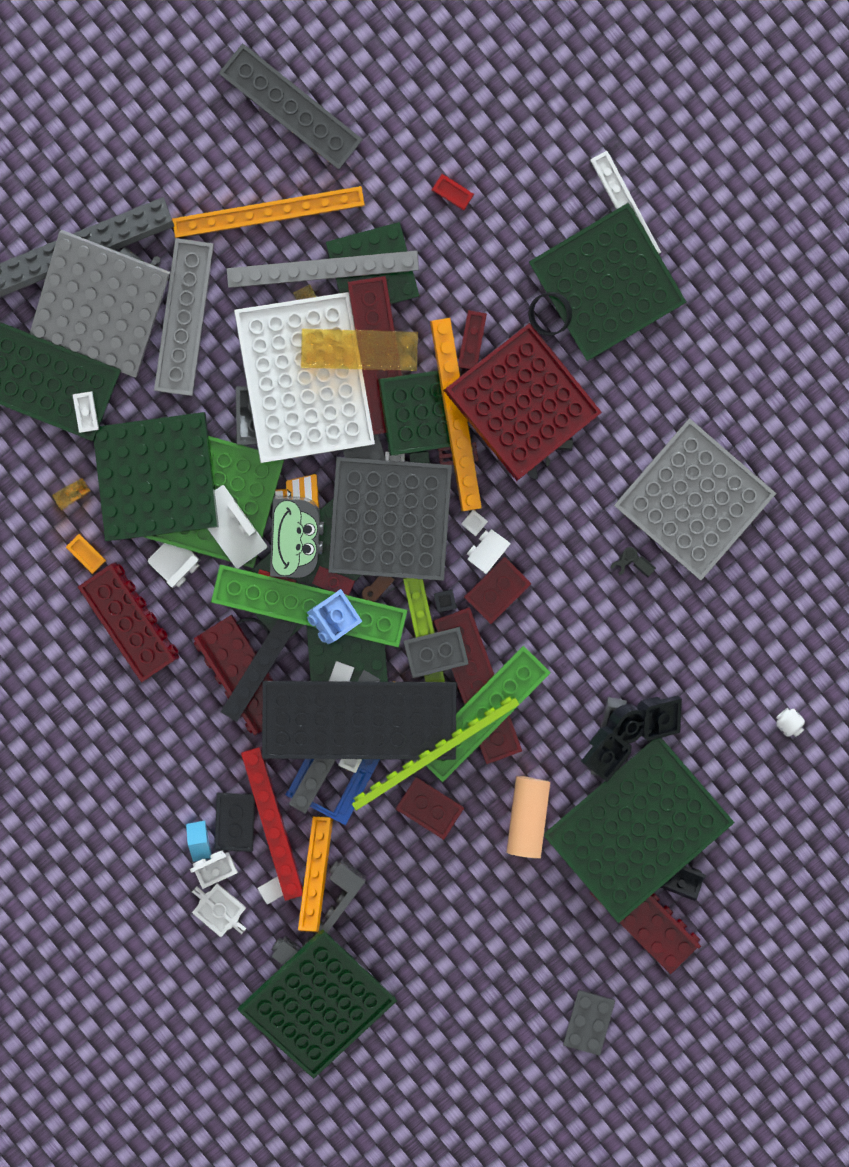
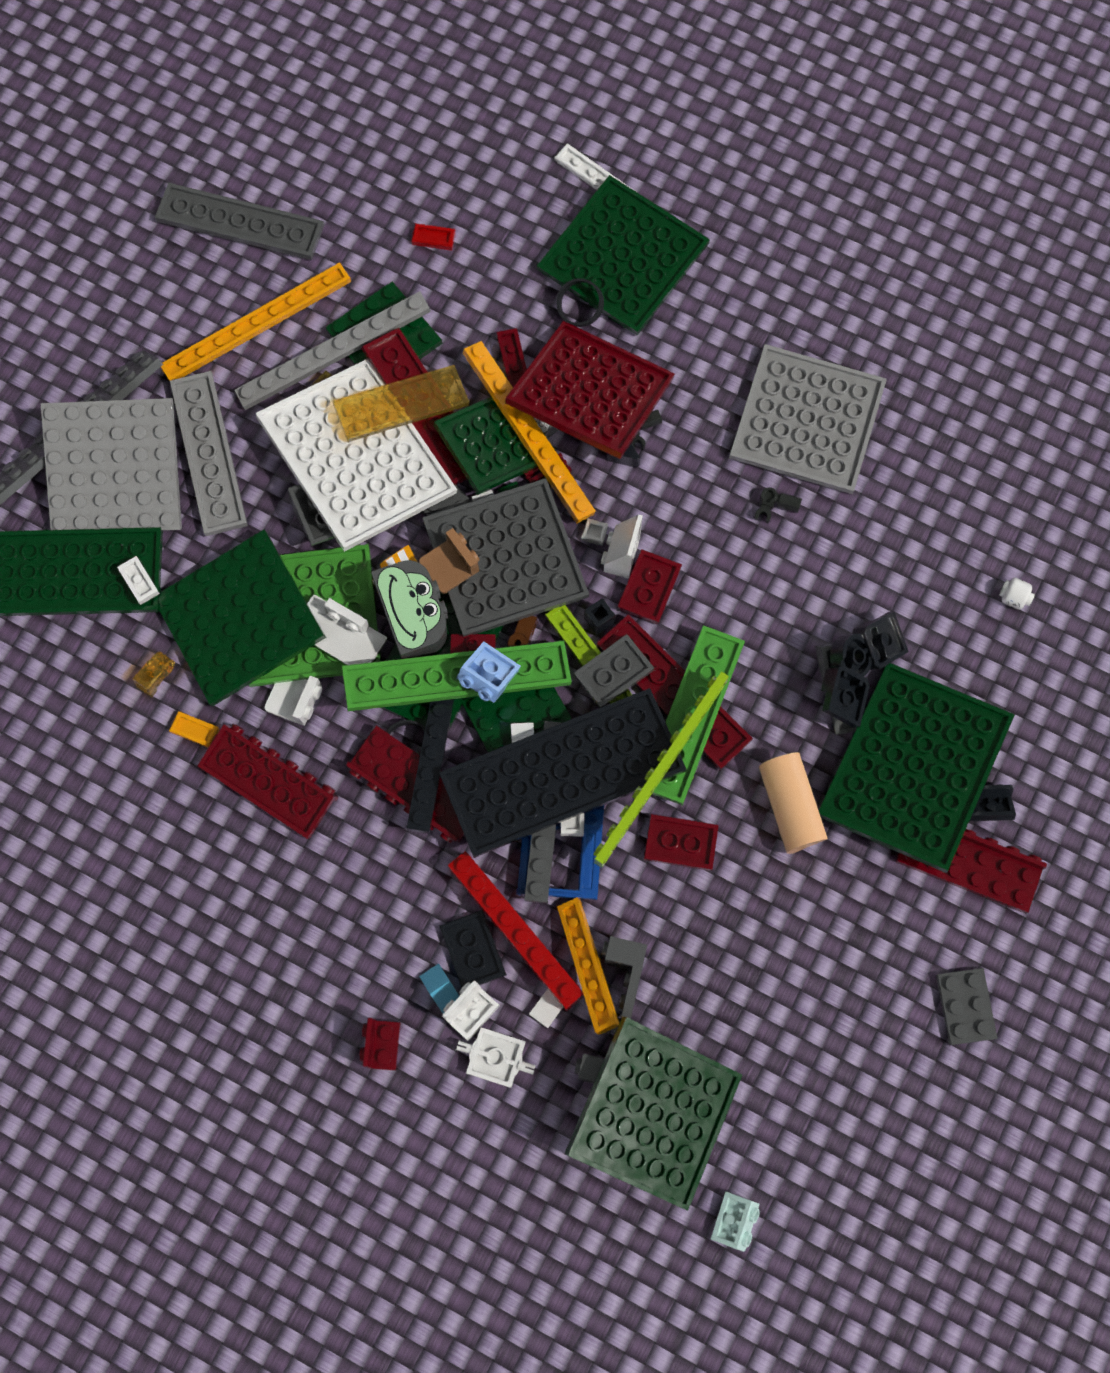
camera: 25 degrees left, 15 degrees down
none -> dark red bracket [360,1018,401,1071]
none -> medium nougat bracket [419,528,480,594]
none -> light aqua bracket [711,1192,760,1251]

